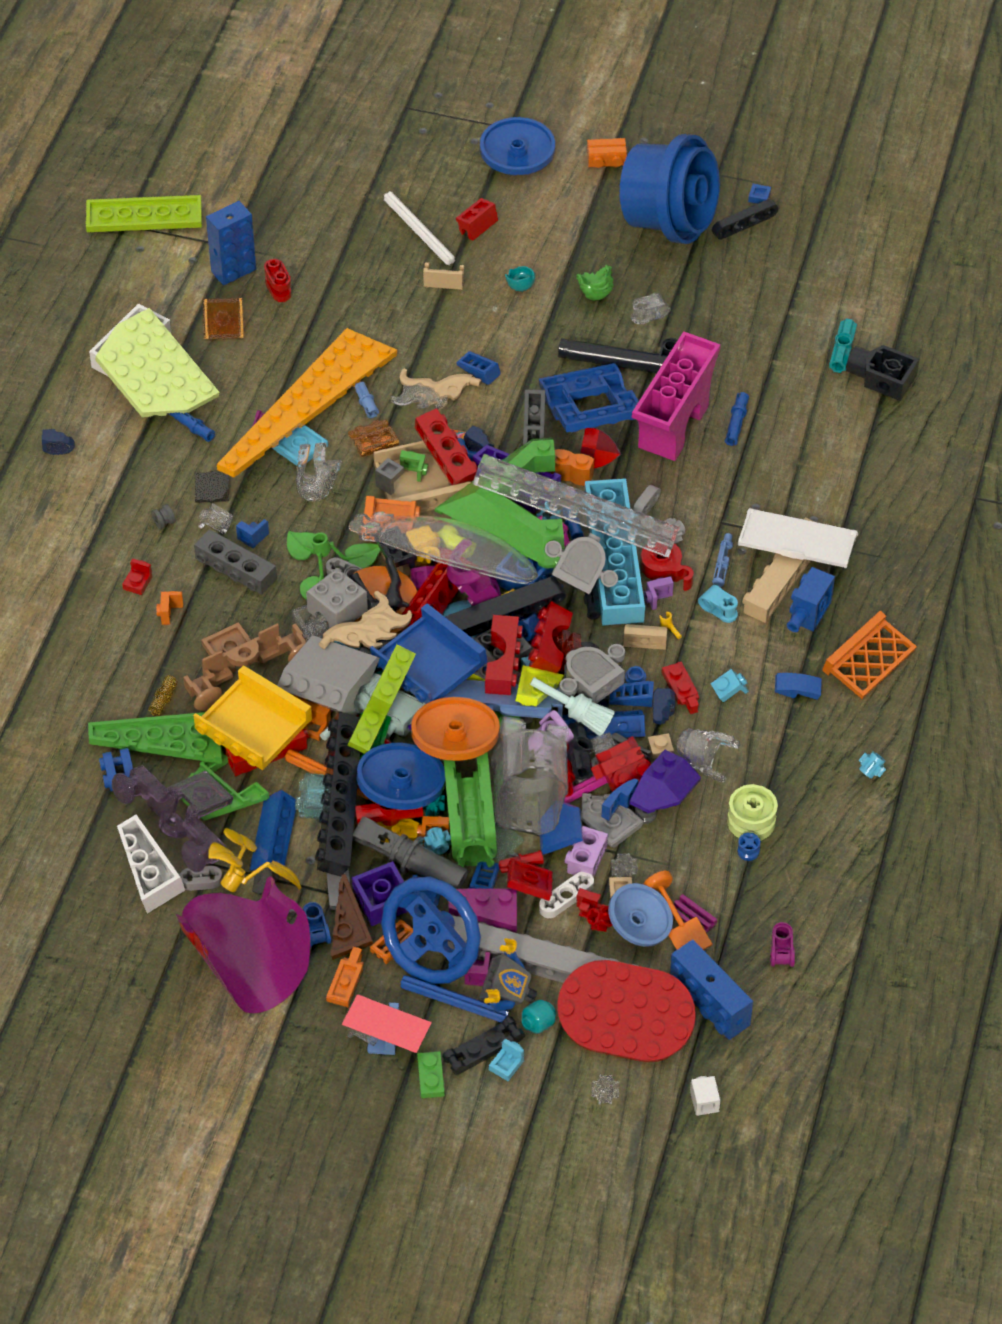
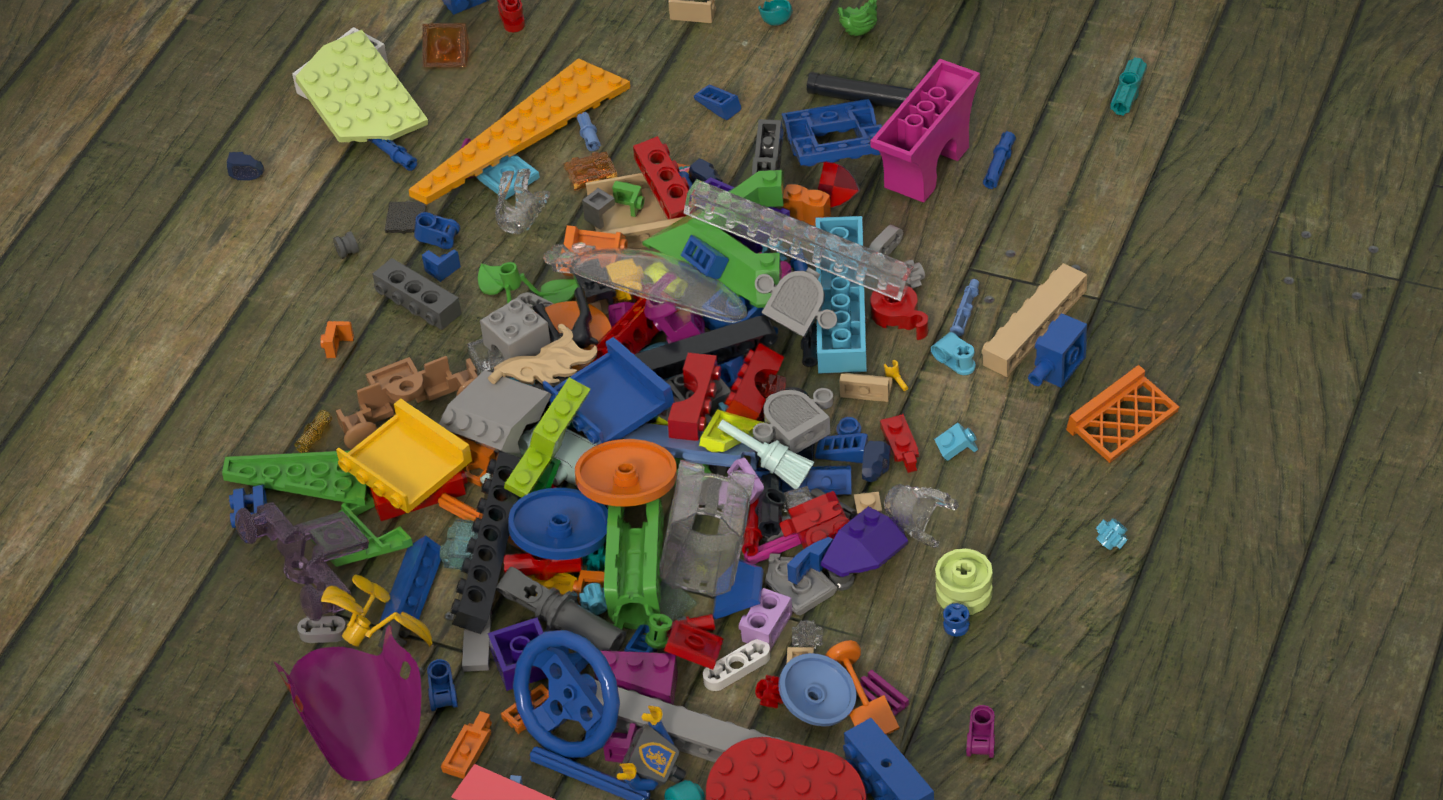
camera: 10 degrees right, 5 degrees down
white wedge [117,815,185,913] -> none
red bracket [122,559,152,595] -> none
clear bracket [198,503,234,534] -> none
reddish brown wing [330,874,373,960] -> none
piece [391,368,481,410] -> none
red tile [576,888,601,918] -> none
clear piece [631,293,670,324] -> none
medium lavender bracket [644,577,673,610] -> none
white door [738,508,858,568] -> none
blue slope [775,673,821,700] -> none
black brick [846,345,919,401] -> none
none -> blue piece [414,212,460,249]
none -> bright green bush [645,614,672,649]
none -> blue slope [681,235,729,279]

